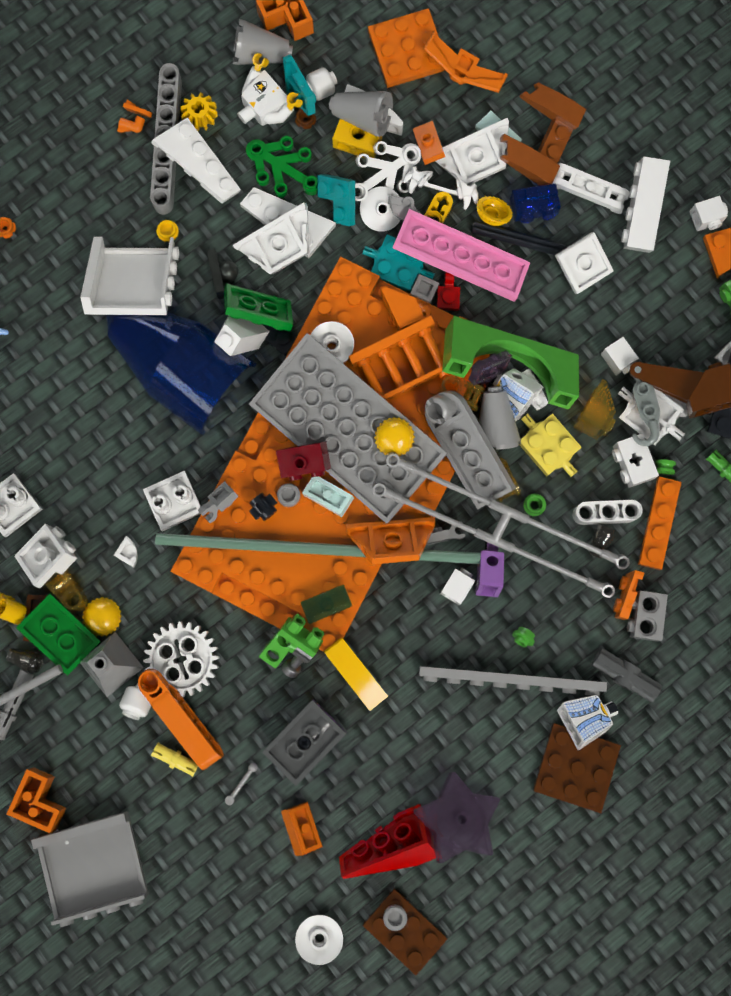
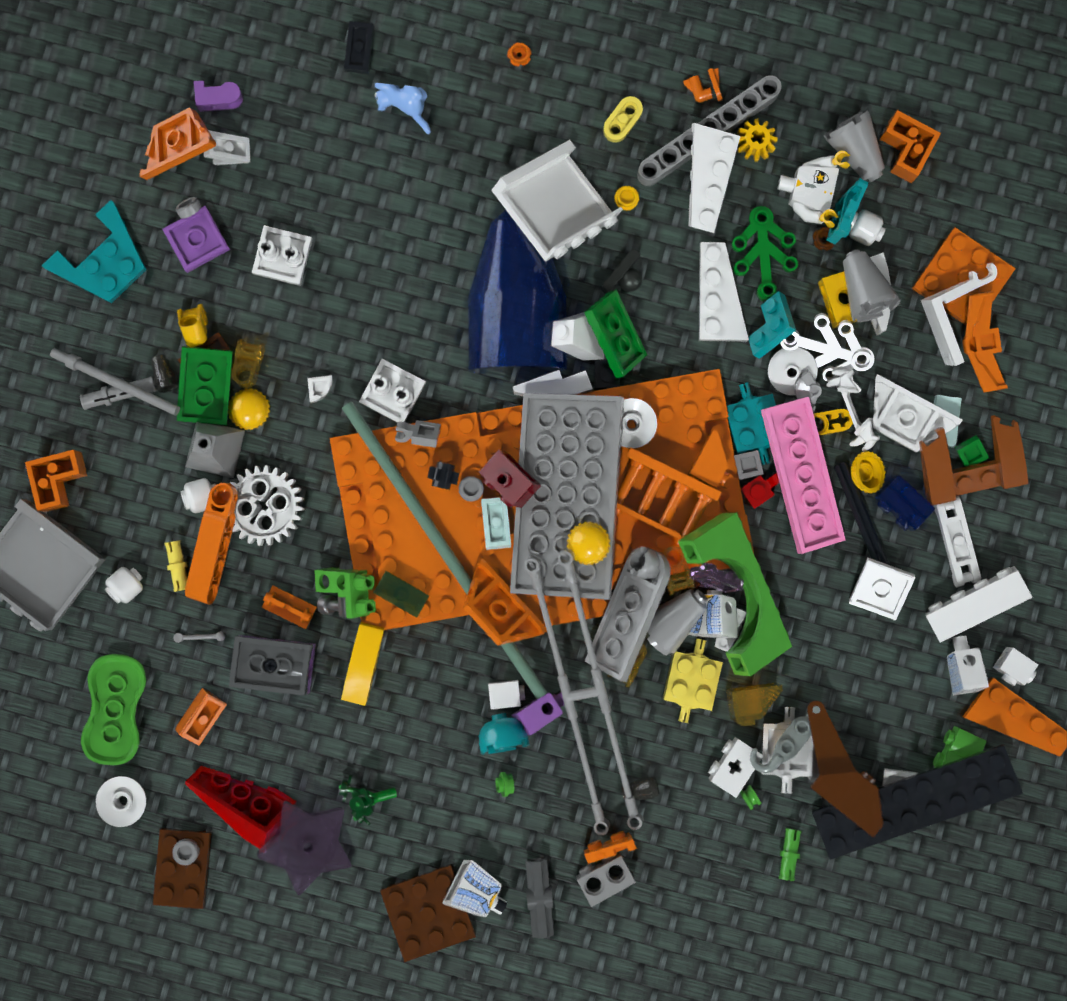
camera: 50 degrees right, 5 degrees up
white plate [14,524,77,588] -> none
white wing [233,202,310,274] -> none
orange plate [413,121,445,165] -> none
light grey plate [418,666,607,696] -> none
light grey plate [426,522,465,546] -> none
bright green plate [523,494,546,516] -> none
white beam [572,500,643,525] -> none
white brick [601,337,639,376] -> none
orange plate [638,476,681,570] -> none
none -> bright green plate [81,654,146,765]
none -> white head [105,567,143,603]
none -> orange hinge [262,585,317,629]
none -> dark green plant [338,775,397,825]
none -> teal cylinder [479,713,530,755]
none -> white slope [513,370,593,396]
none -> light yellow plate [603,96,643,142]
none -> white hinge [921,263,997,366]
none -> white torso [947,636,989,695]
none -> green plate [954,435,989,467]

